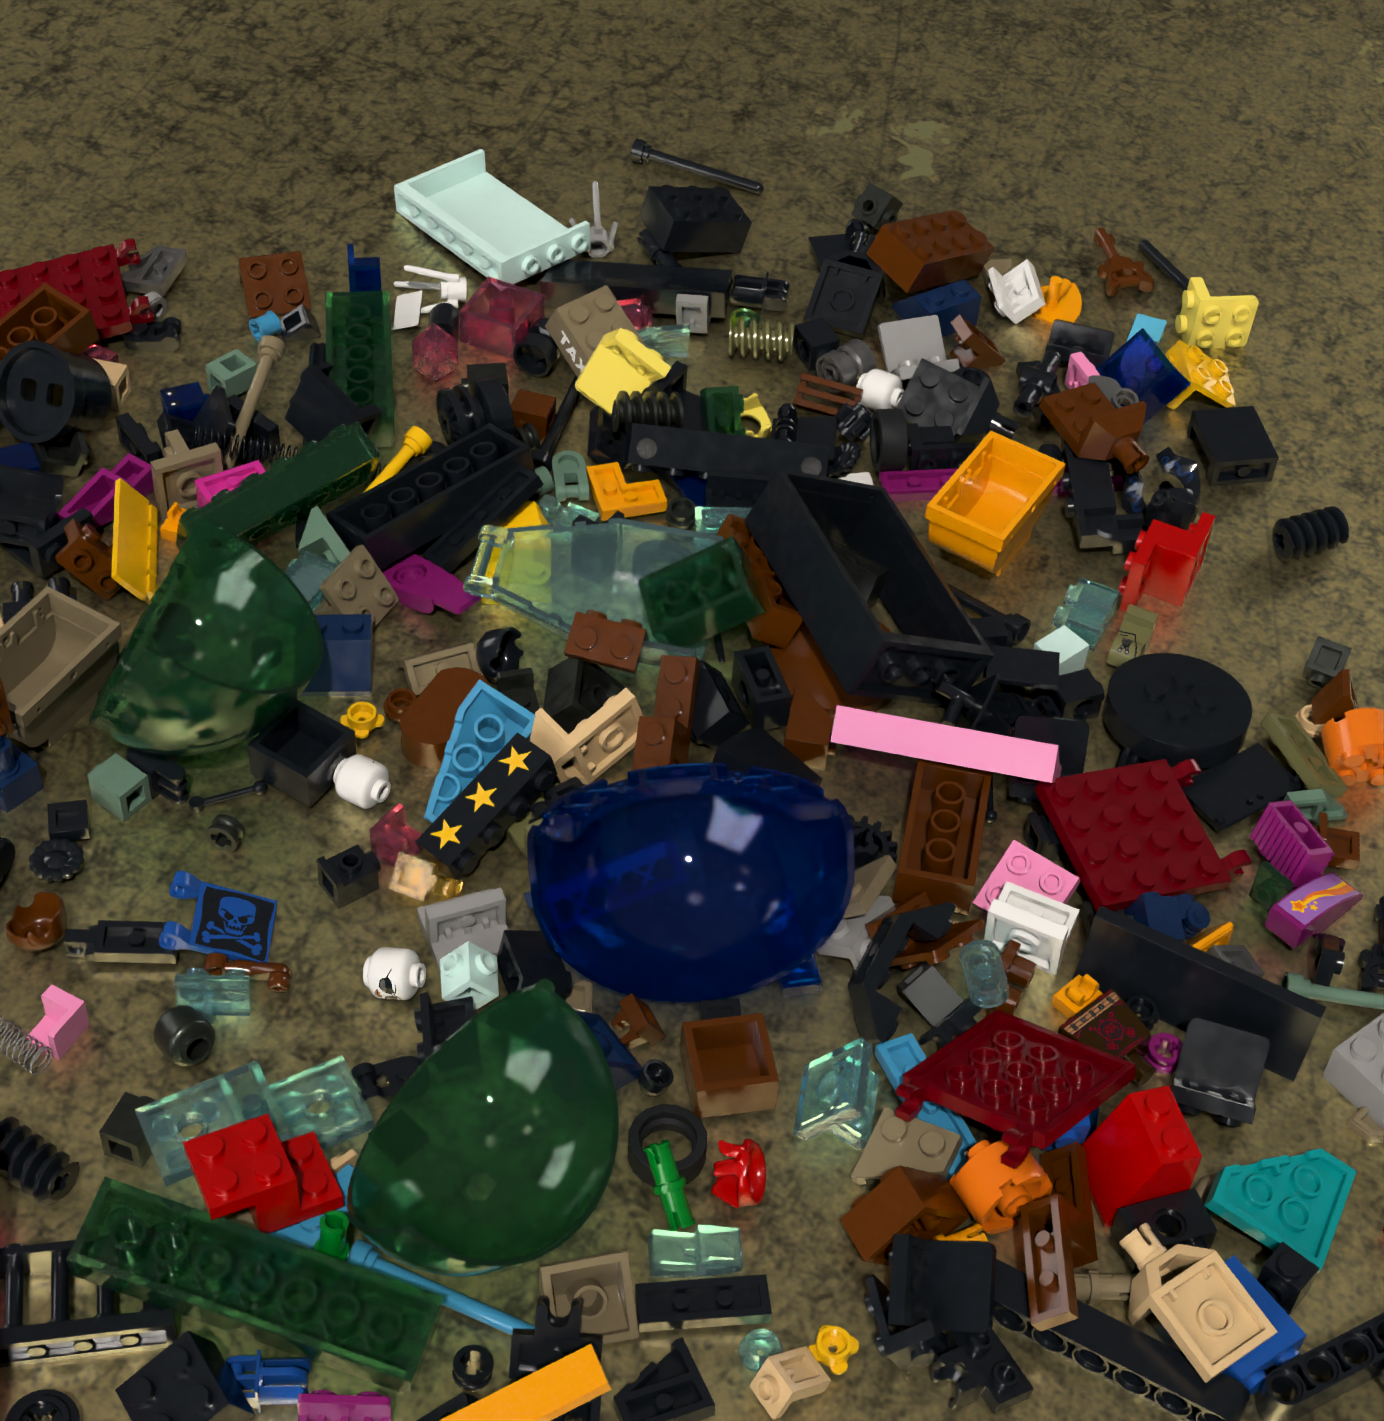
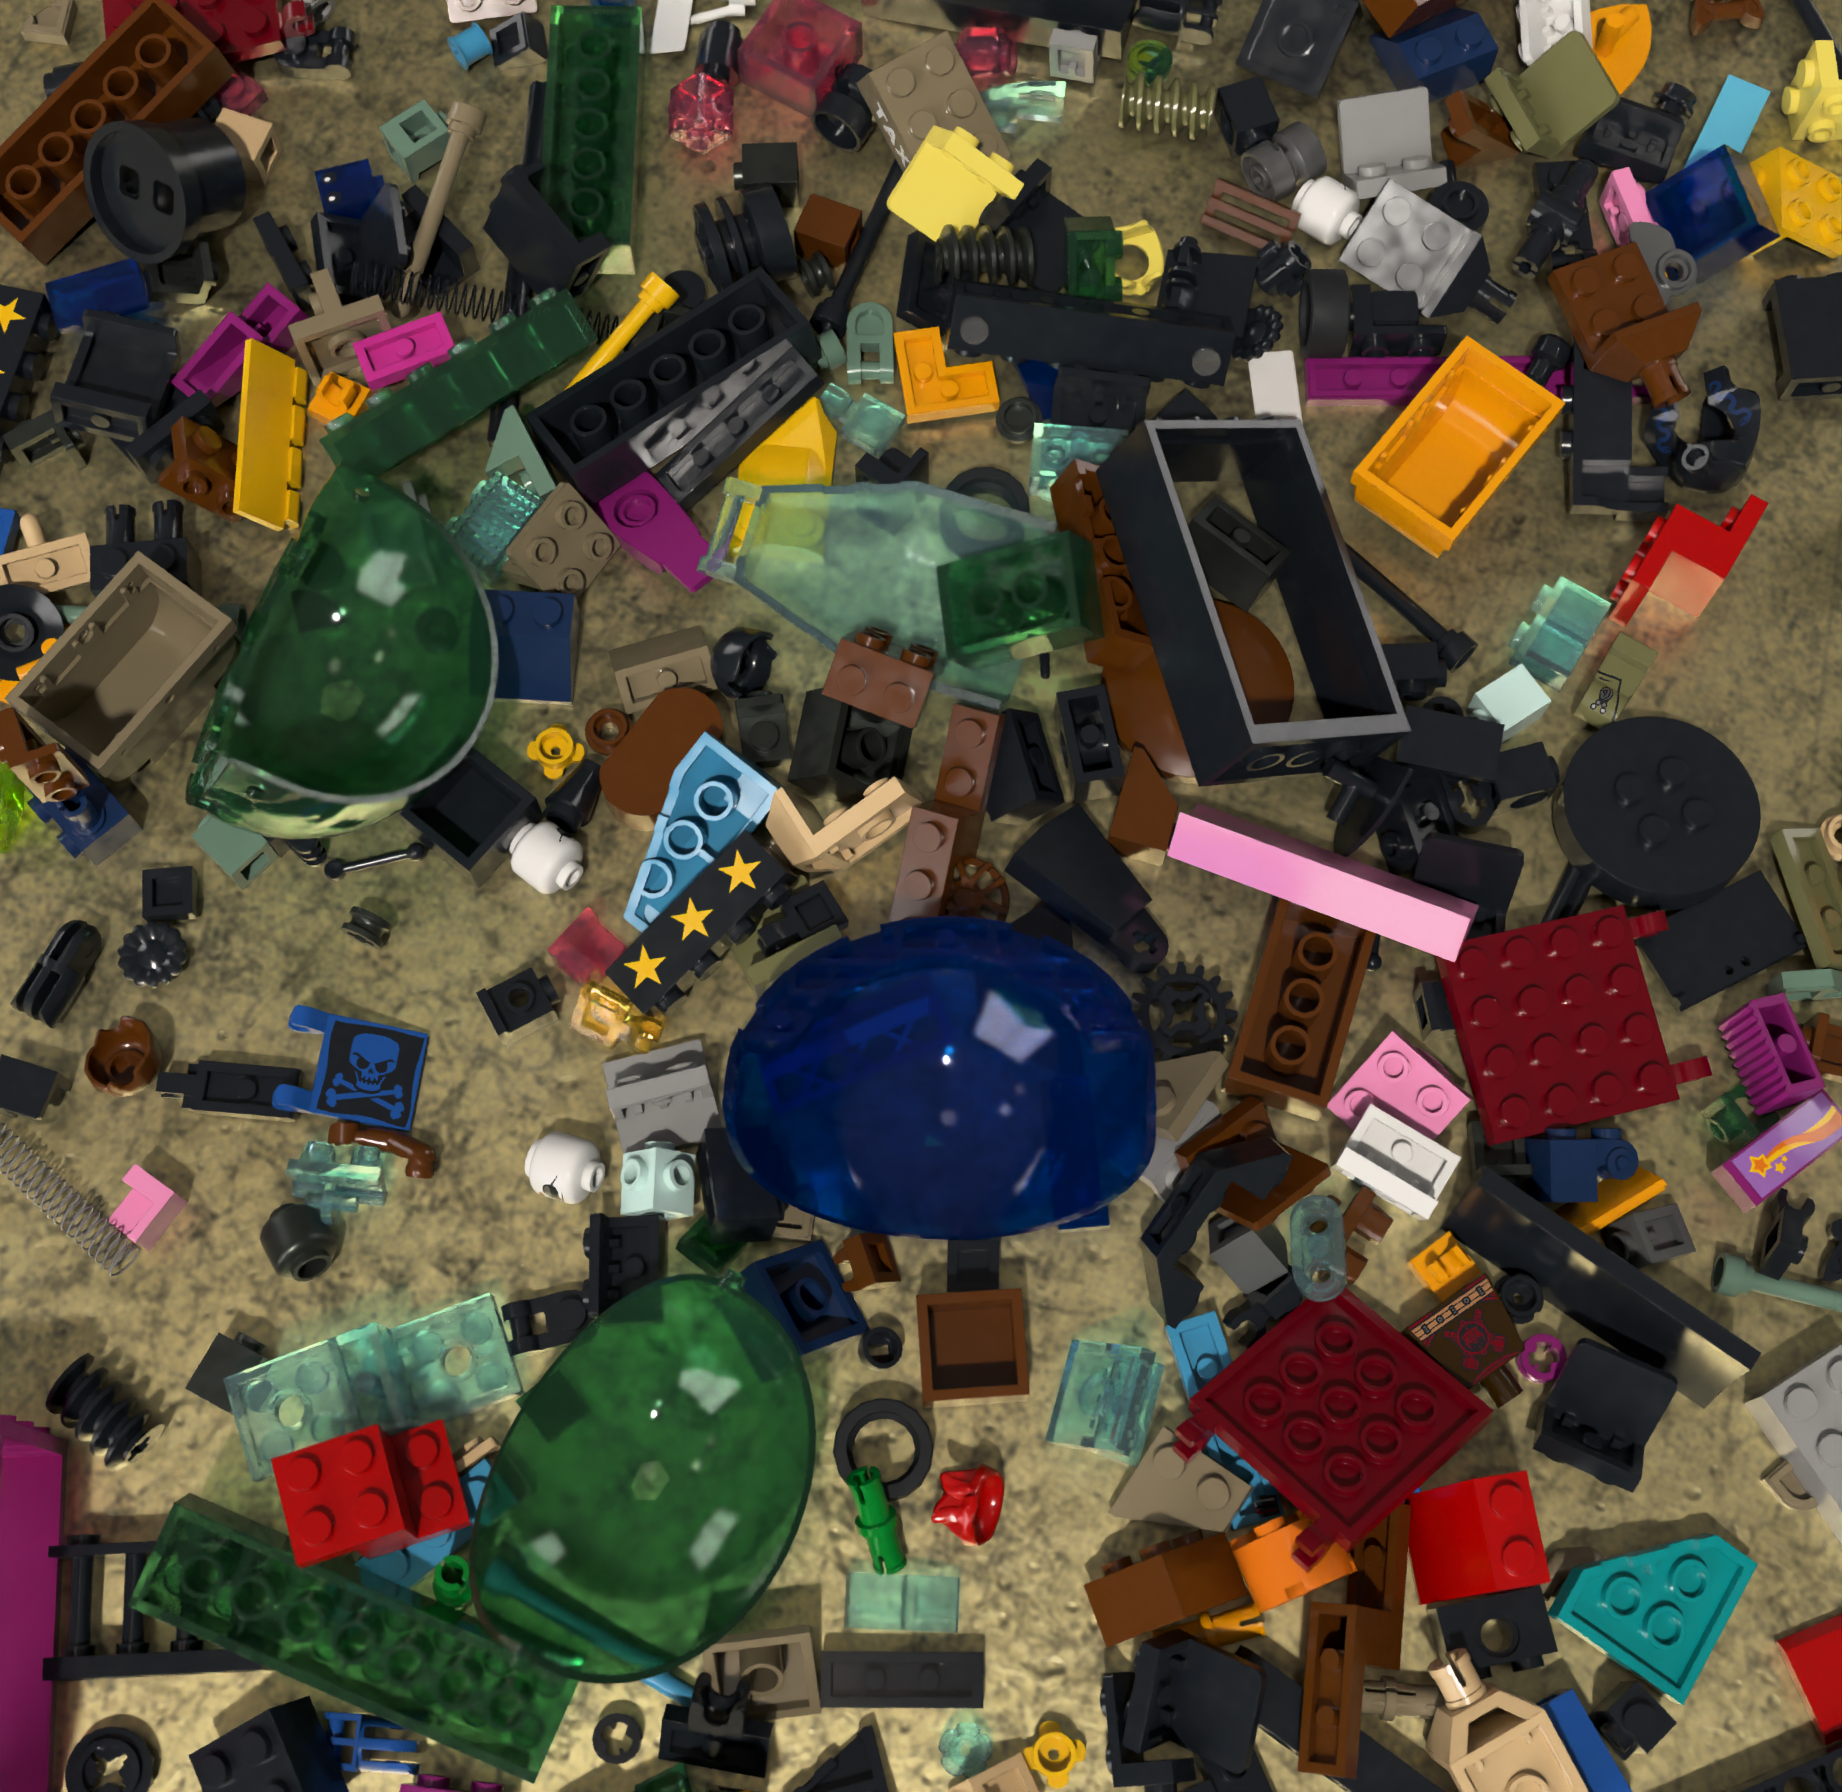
camera: 10 degrees right, 25 degrees up
none -> black cone [543,759,601,834]
none -> olive bracket [1484,31,1620,159]
none -> black plate [1652,82,1697,120]

